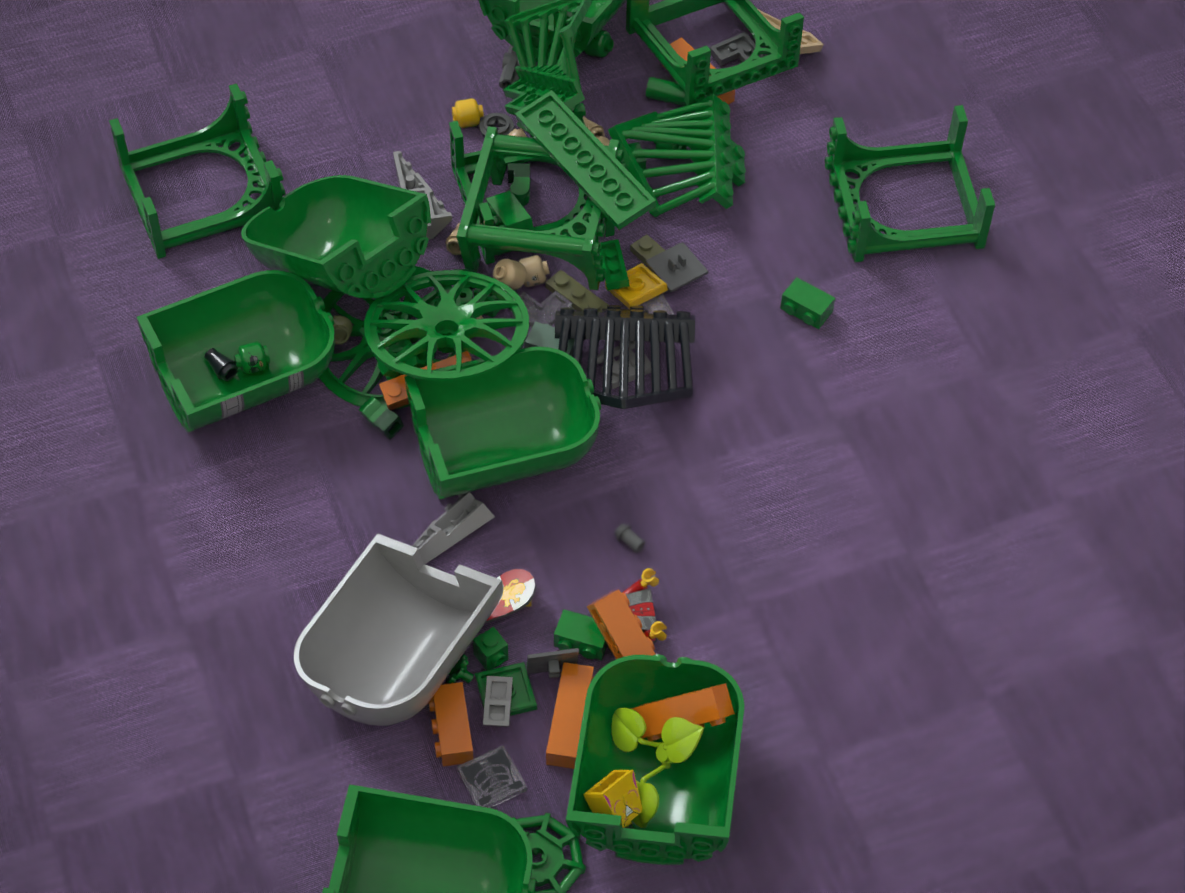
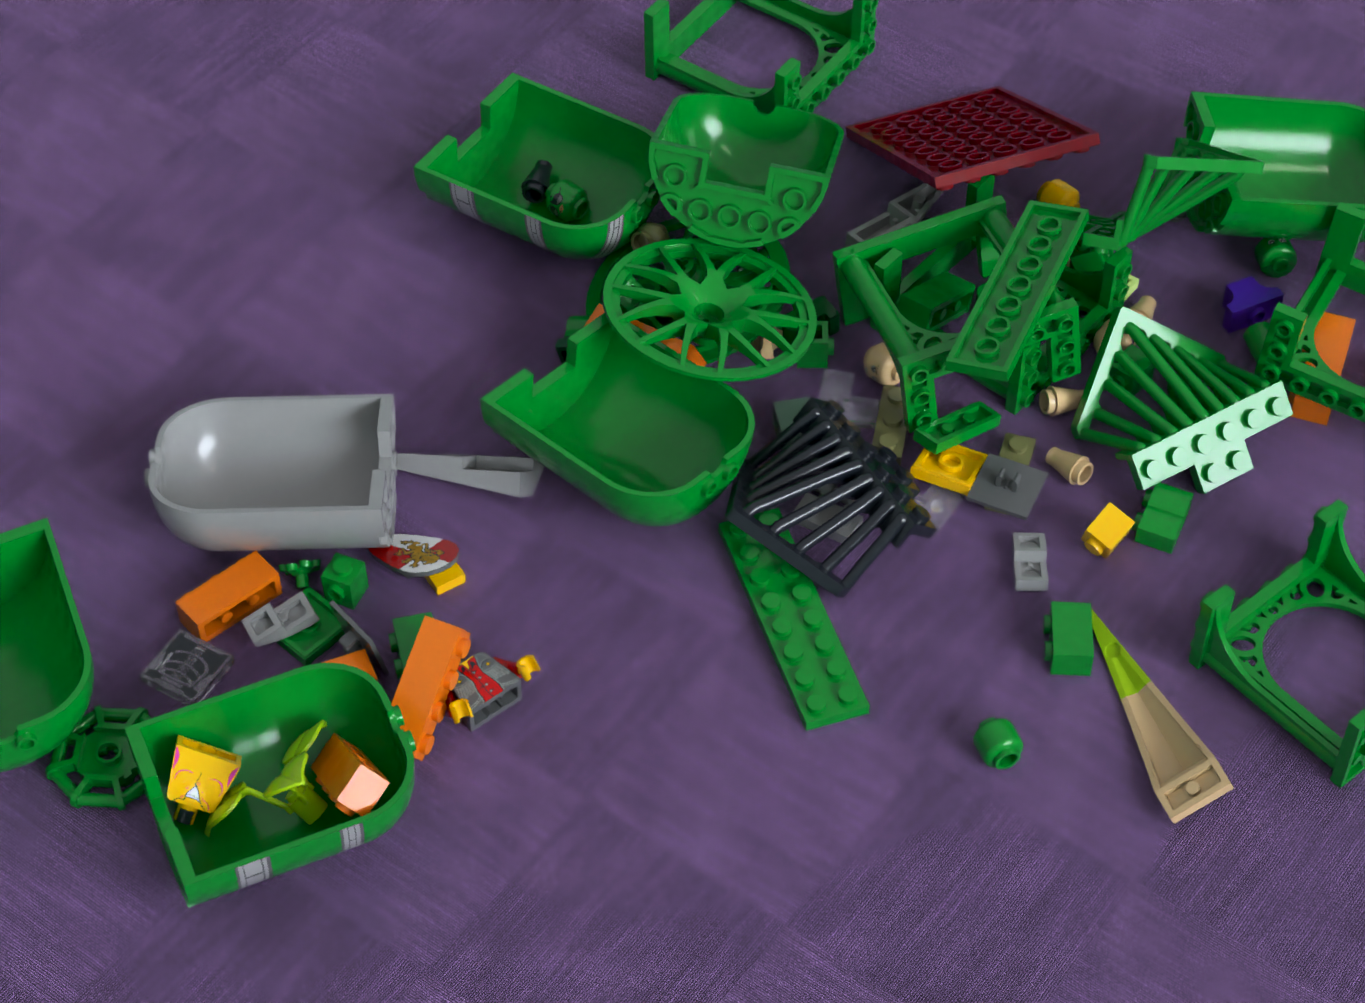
camera: 60 degrees right, 5 degrees down
tan head [493,259,527,290] -> none
dark grey pin [614,523,646,553] -> none
none -> green plate [718,508,870,731]
none -> dark red plate [845,86,1100,191]
none -> green head [973,717,1024,770]
none -> light grey slope [1012,532,1049,591]
none -> tan cone [1045,447,1094,485]
none -> yellow brick [1081,502,1135,559]
none -> tan plate [1091,608,1234,824]
none -> green brick [1132,482,1194,554]
none -> dark purple brick [1222,276,1284,334]

